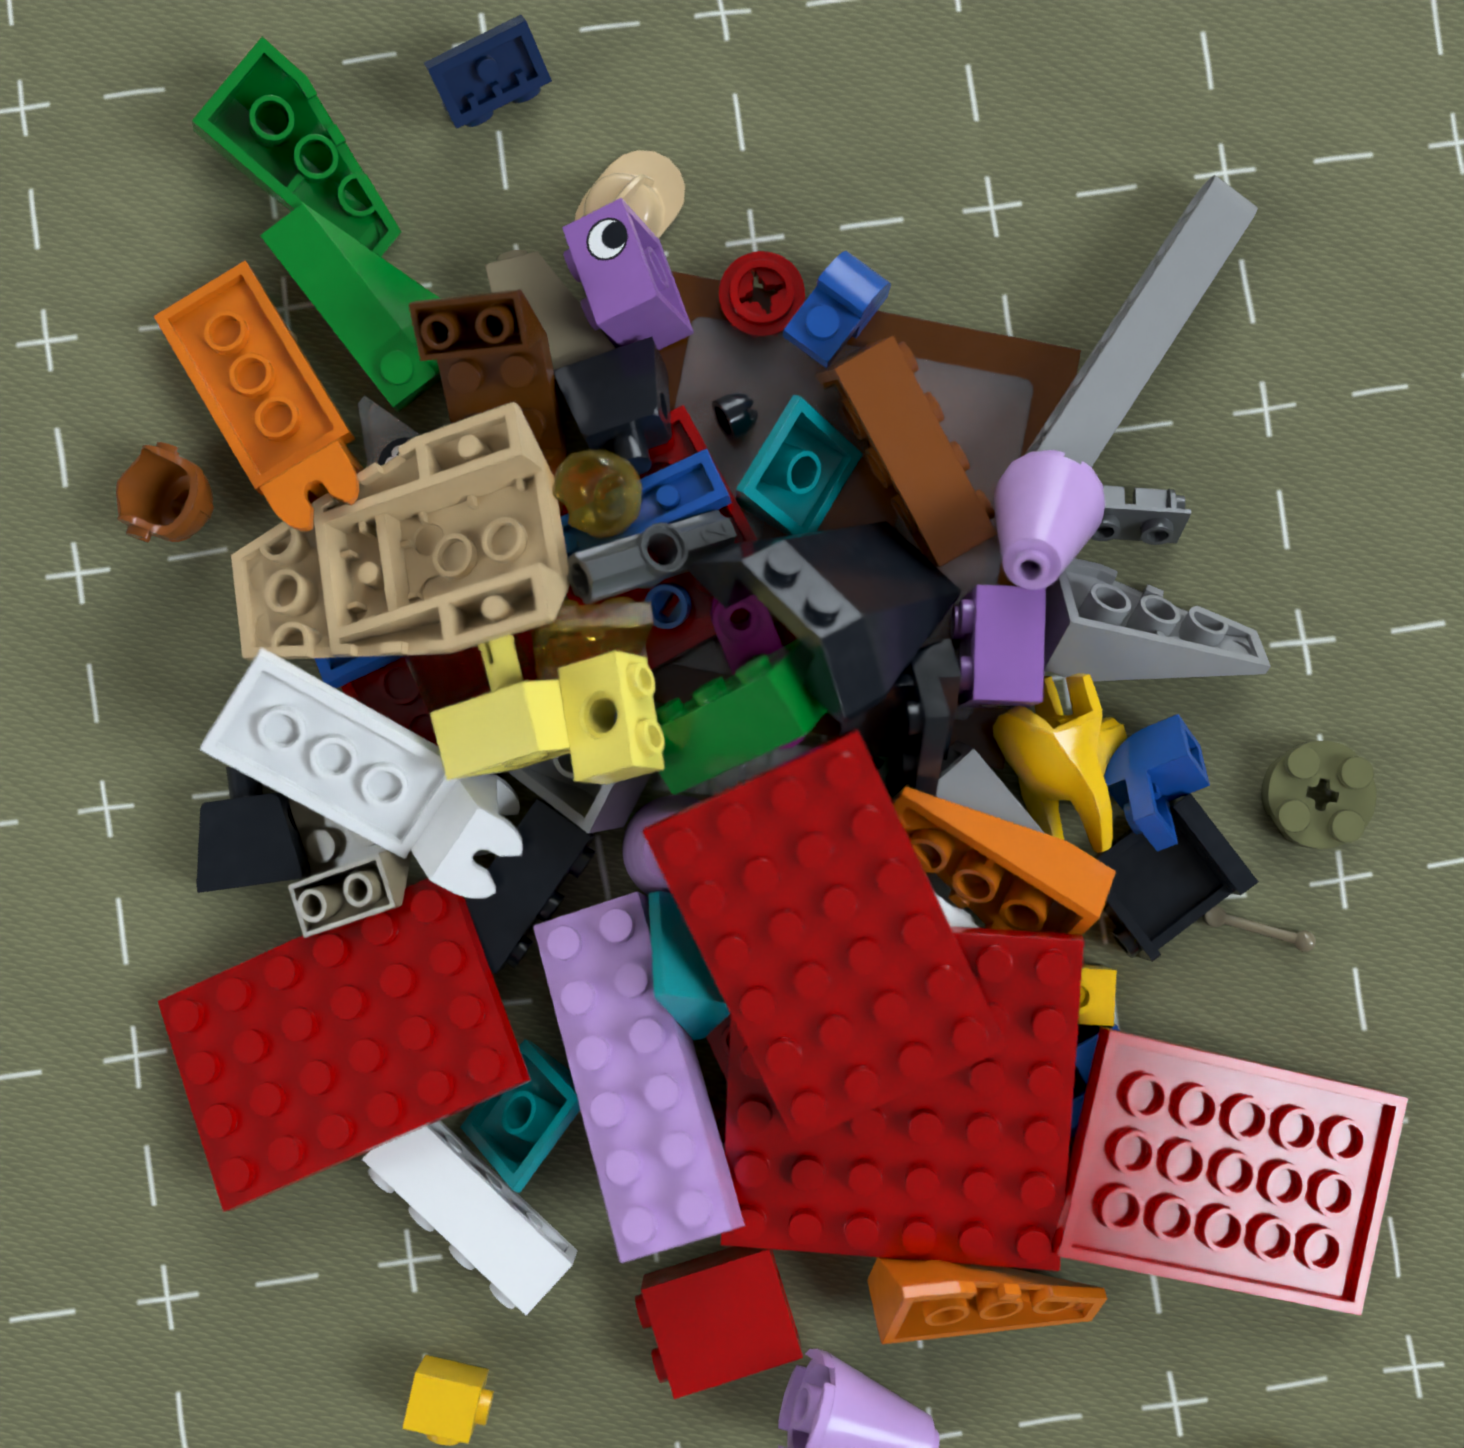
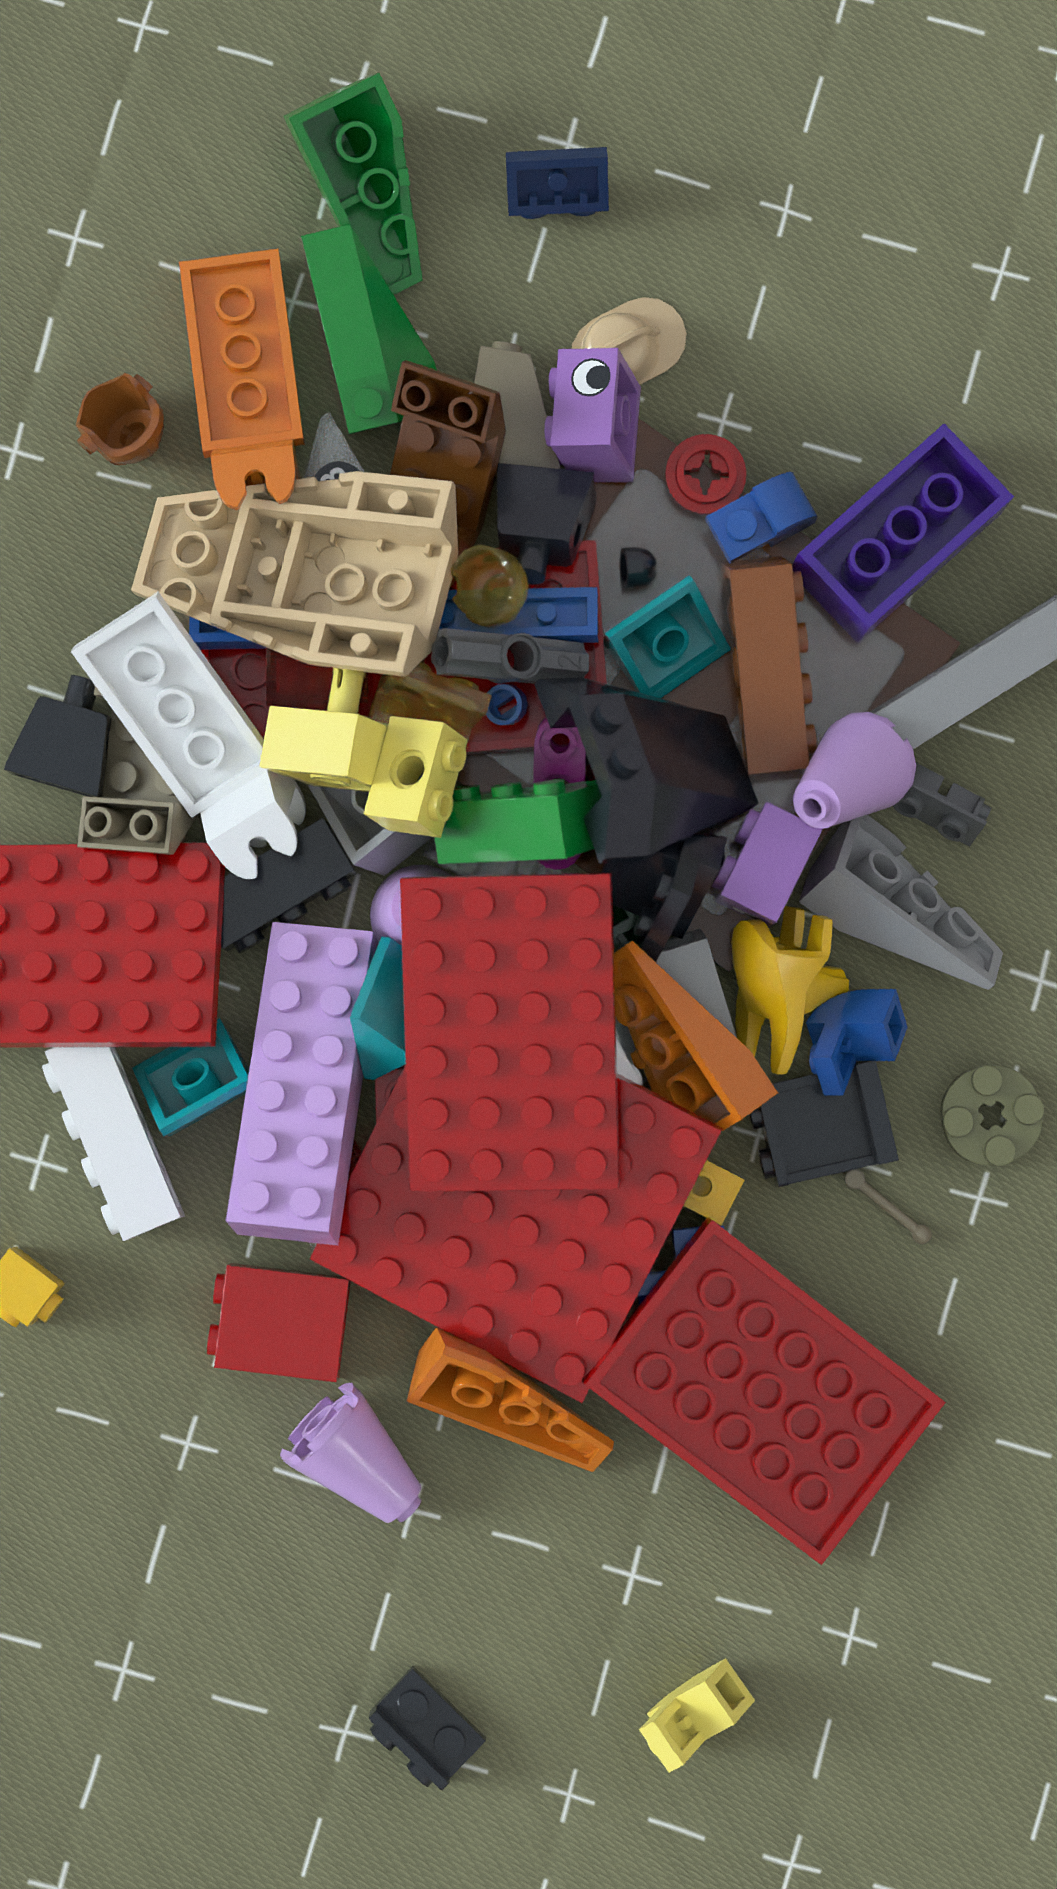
camera: 25 degrees right, 0 degrees up
none -> dark purple brick [792,423,1014,644]

